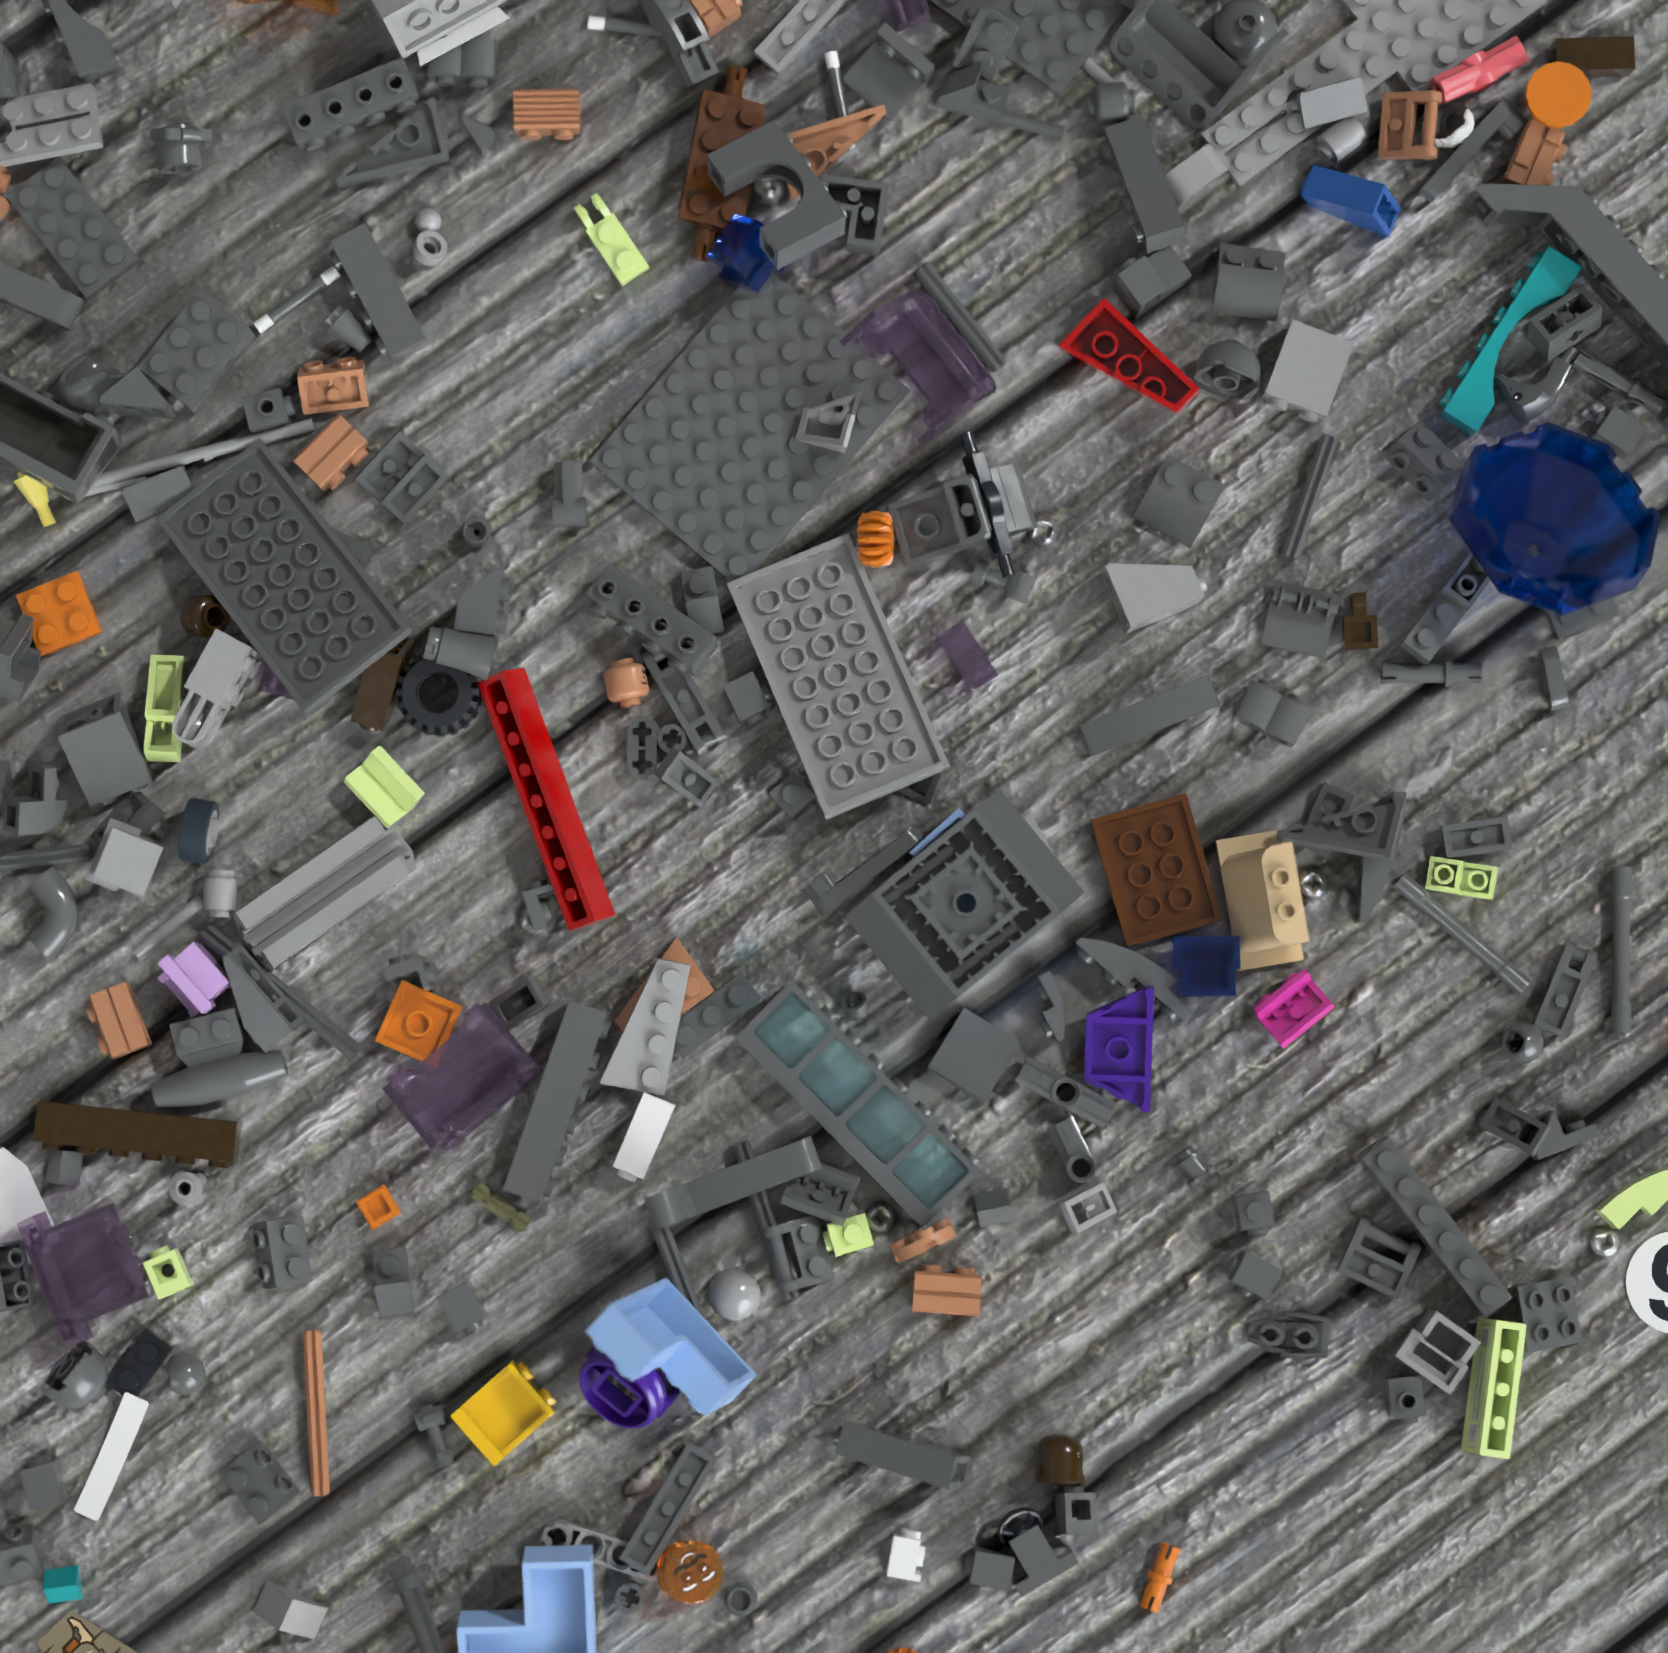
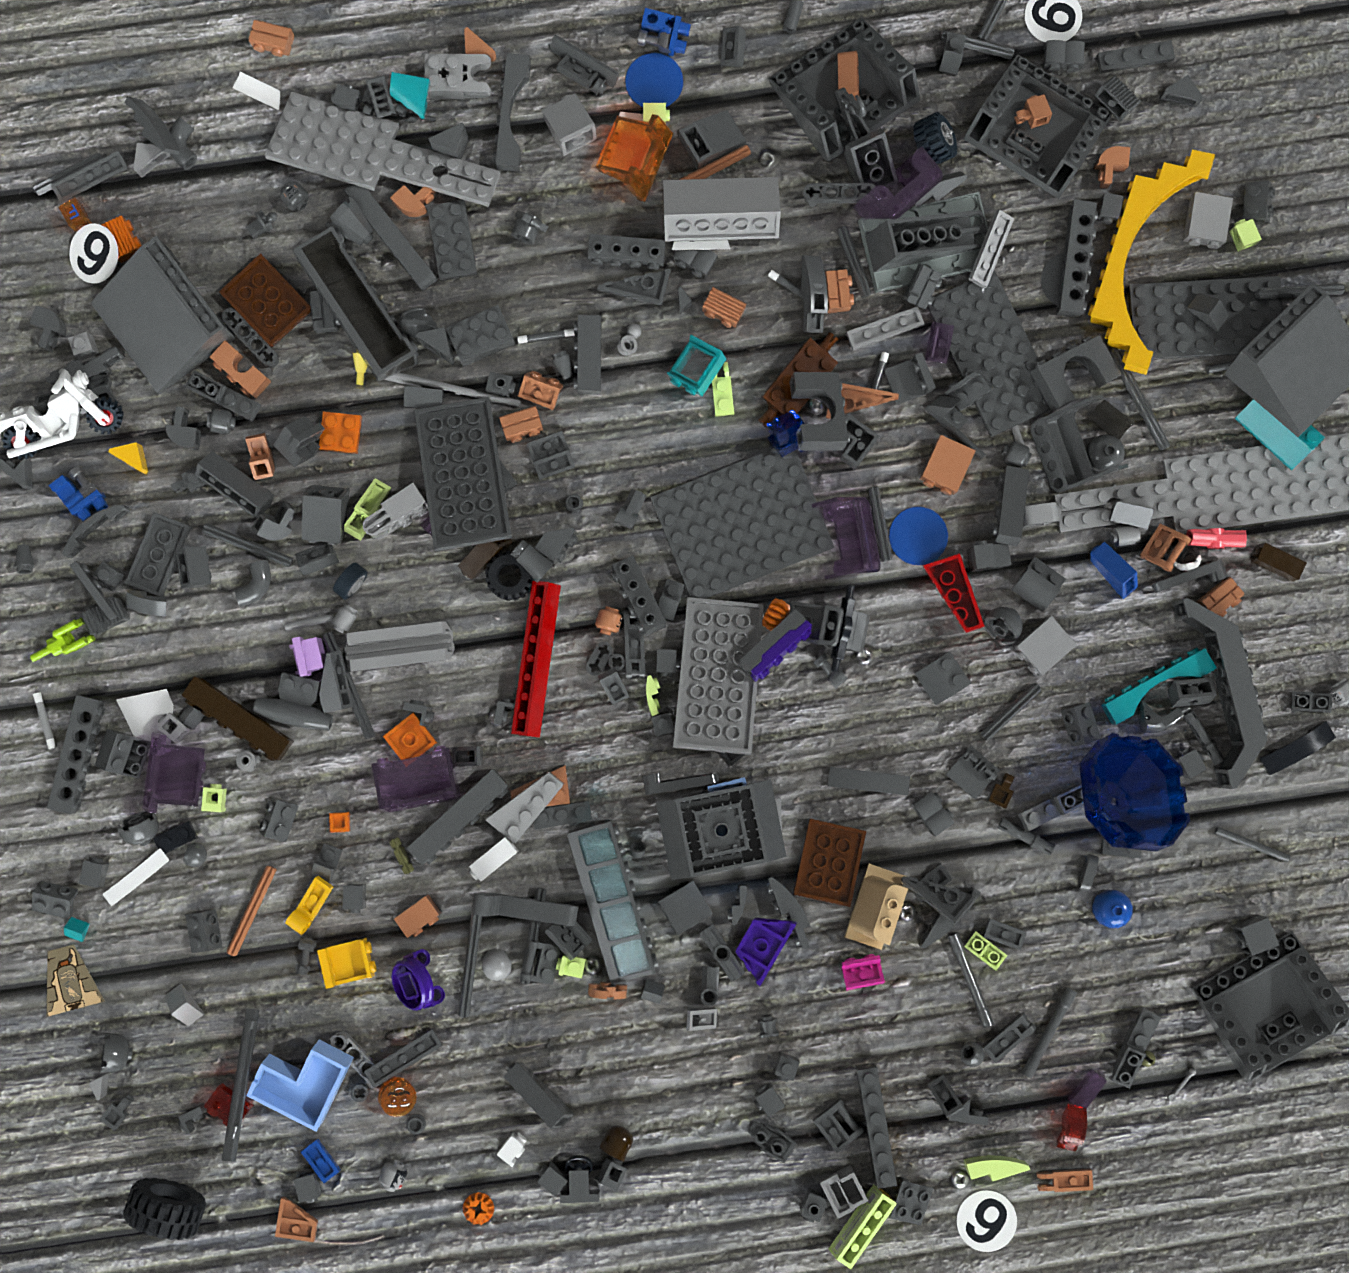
camera: 30 degrees right, 0 degrees up
light grey plate [85,817,165,897] -> none
nougat brick [86,982,152,1059] -> none
dark brown head [180,595,229,638] -> none
yellowish green panel [344,745,425,828] -> none
light blue piece [586,1278,757,1416] -> none
light grey slope [795,390,862,453] -> none
nougat brick [911,1264,982,1316] -> none
clear purple slope [935,620,999,693] -> none
light grey slope [1100,563,1207,634] -> none
orange pin [1138,1541,1181,1613] -> none
clear blue plate [1172,936,1241,998] -> none
orange tile [1524,61,1592,129] -> none
none -> light grey brick [156,713,191,743]
none -> yellow plate [285,876,334,935]
none -> nougat brick [394,895,441,938]
none -> yellowish green slope [646,675,661,717]
none -> teal window [667,335,726,397]
none -> piece [740,609,812,682]
none -> blue sticker [889,507,948,565]
none -> nougat brick [920,435,976,495]
none -> blue cylinder [1092,889,1133,928]

